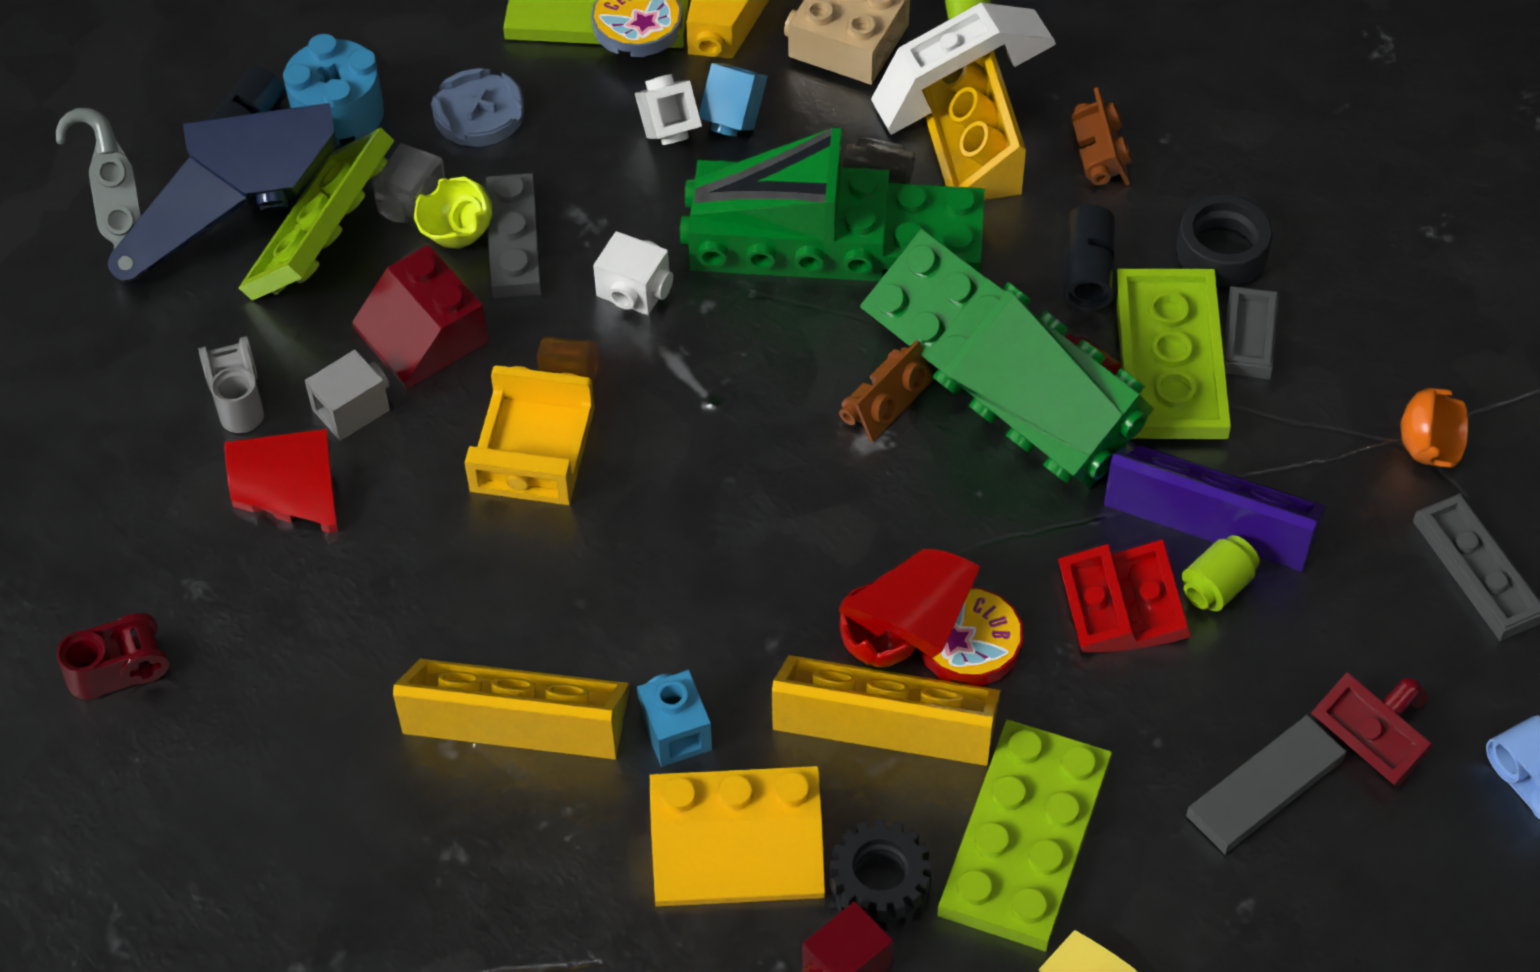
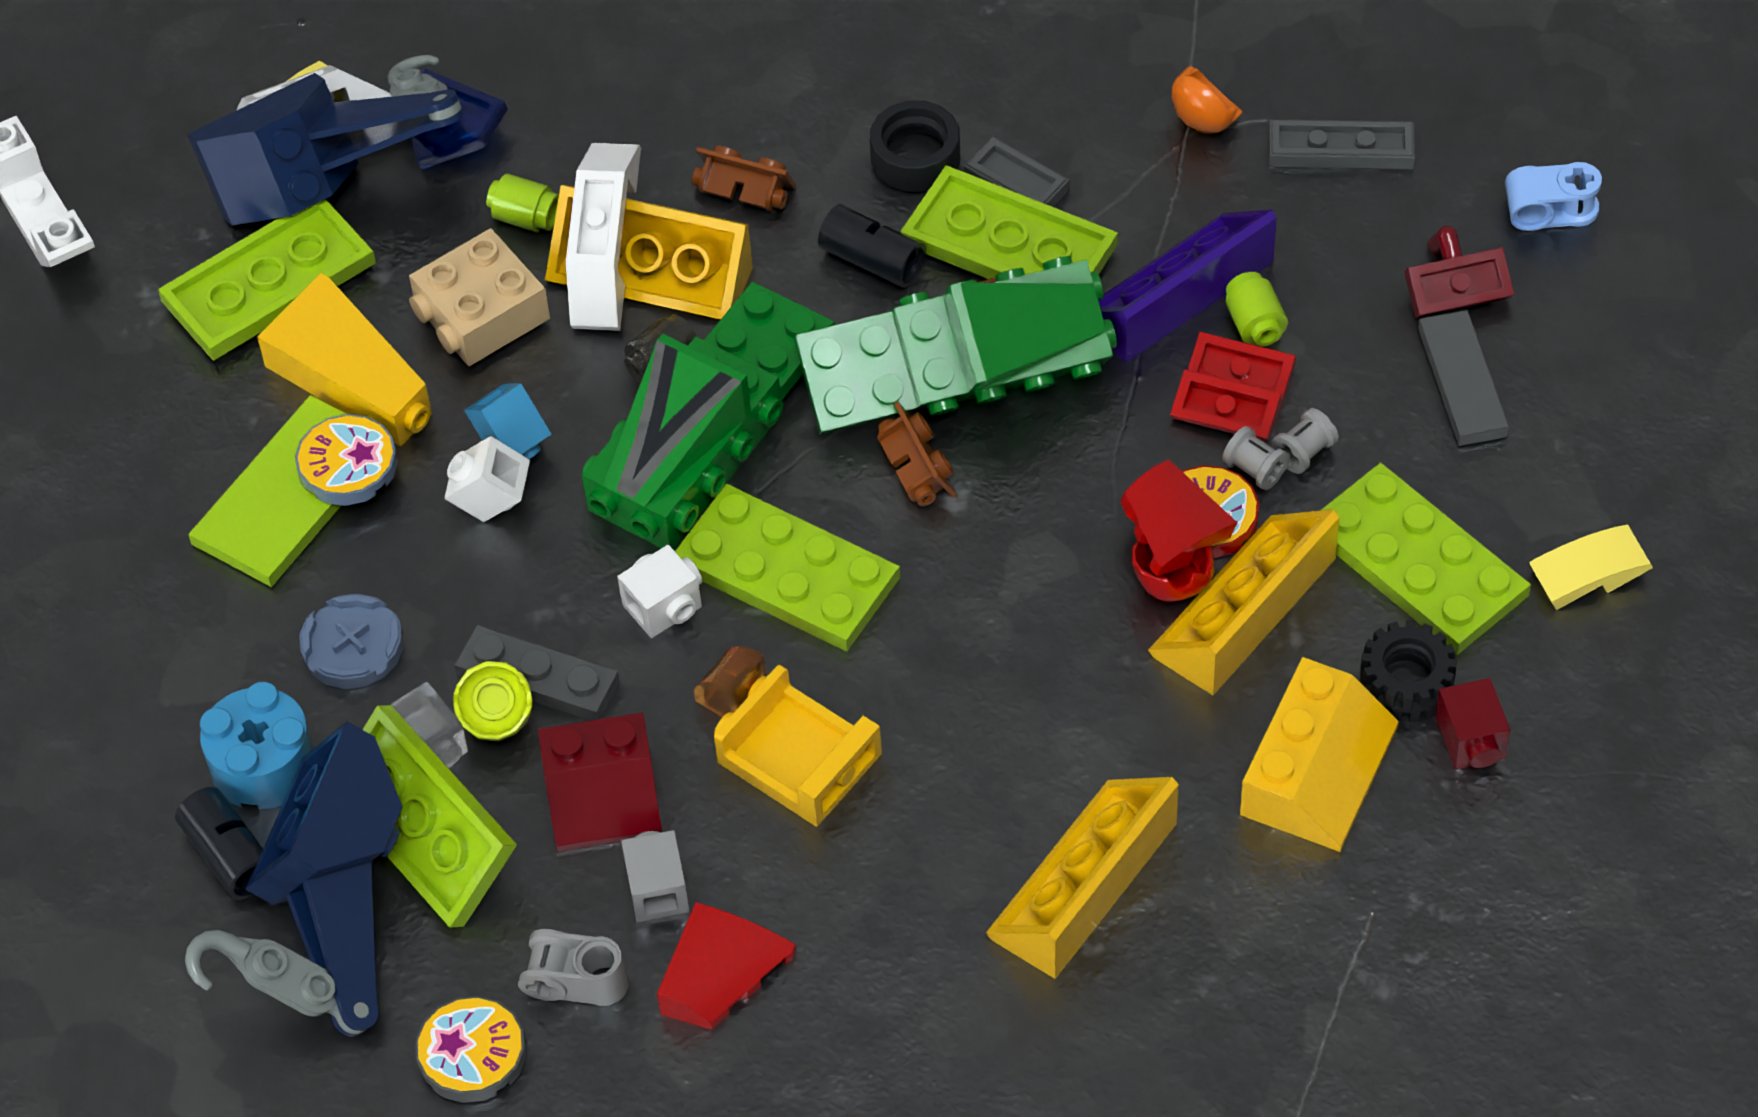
camera: 60 degrees left, 0 degrees up
dark azure brick [637,670,712,767] -> none
none -> tile [415,996,527,1103]
none -> lime plate [675,483,900,652]
none -> light grey bush [1222,426,1290,491]
none -> light grey bush [1271,408,1339,474]

